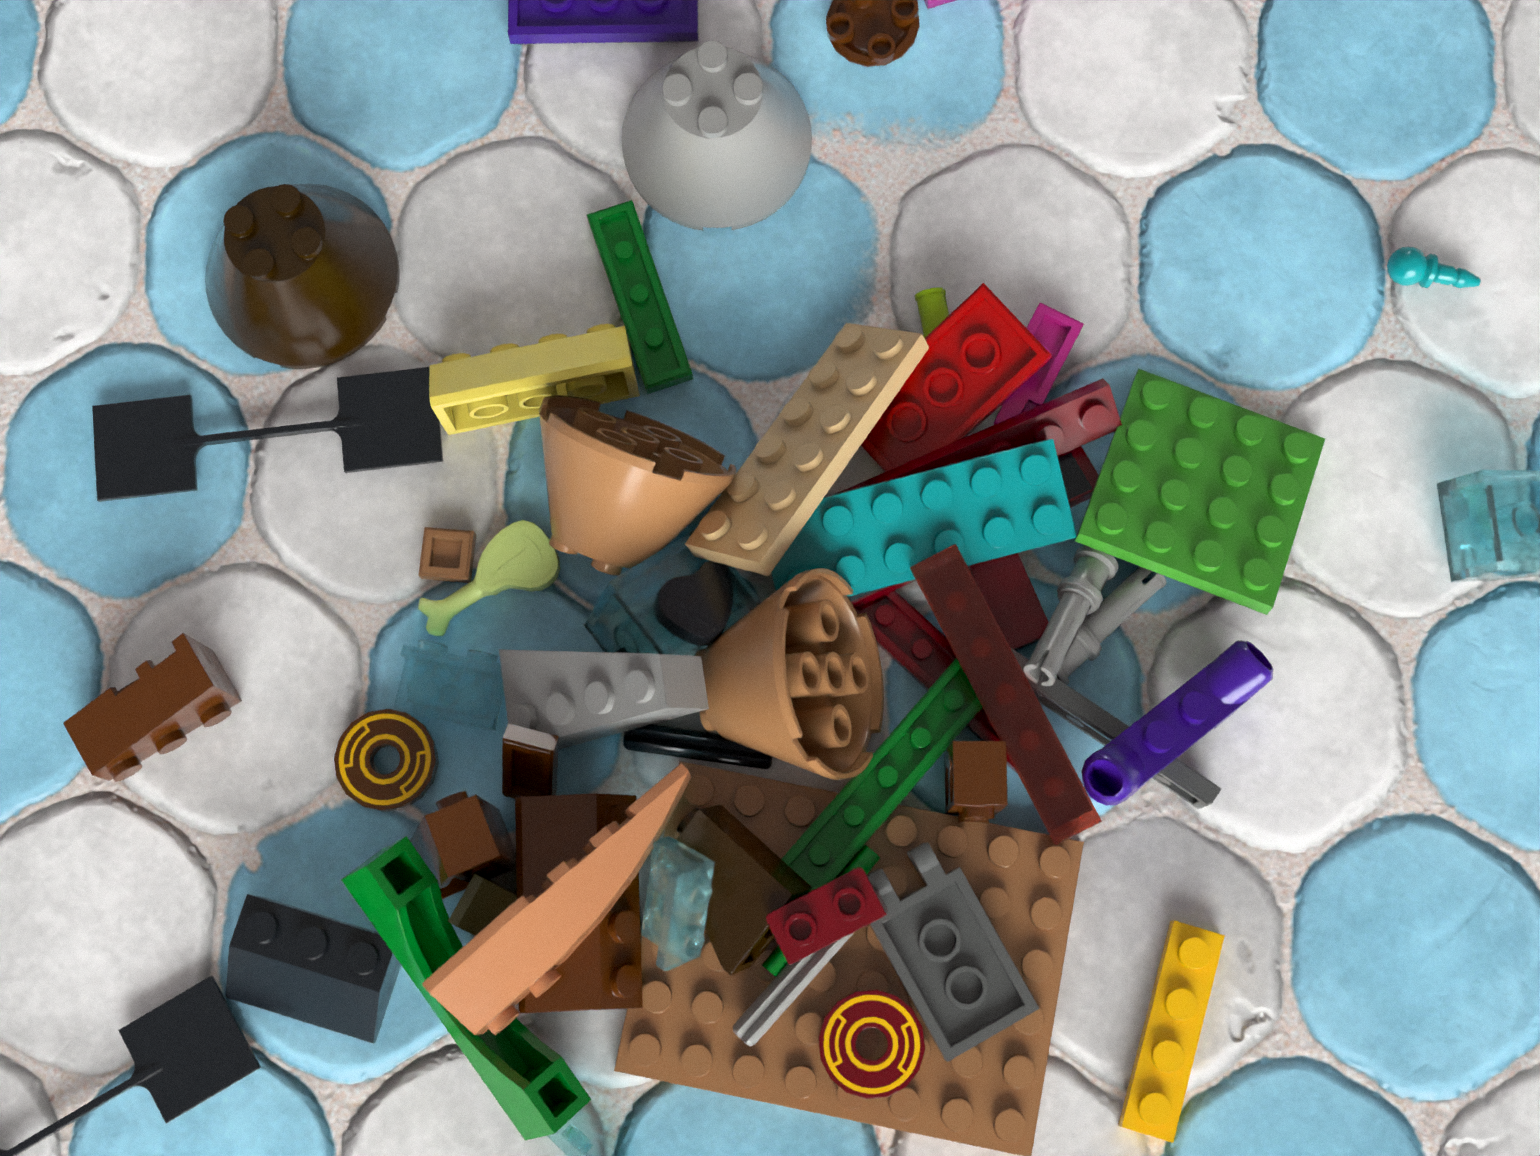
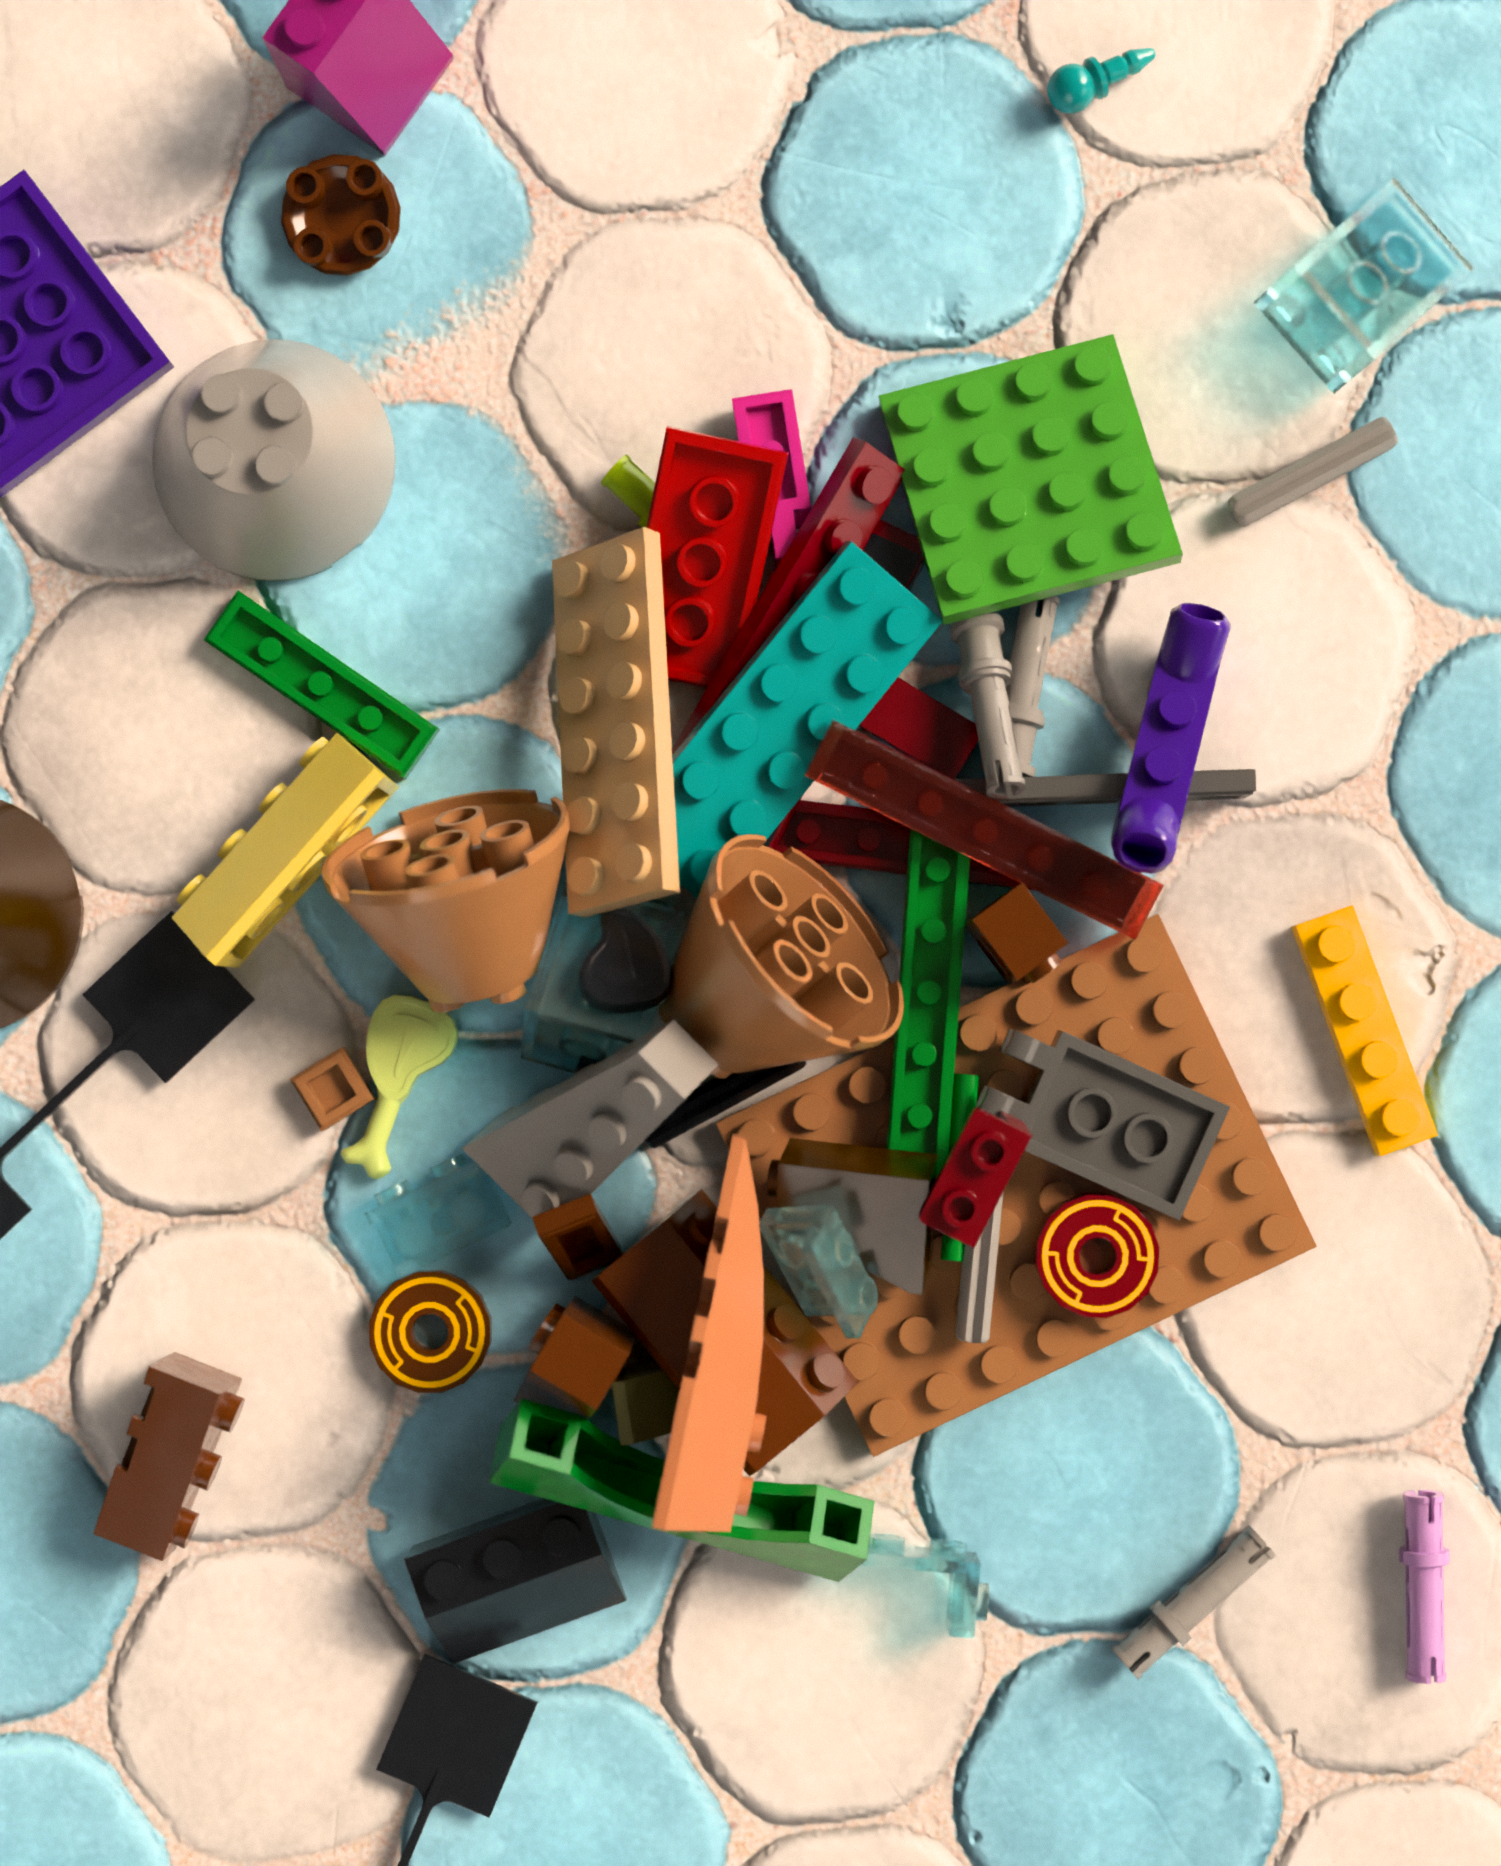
camera: 35 degrees left, 10 degrees up
none -> light grey axle [1228,417,1398,527]

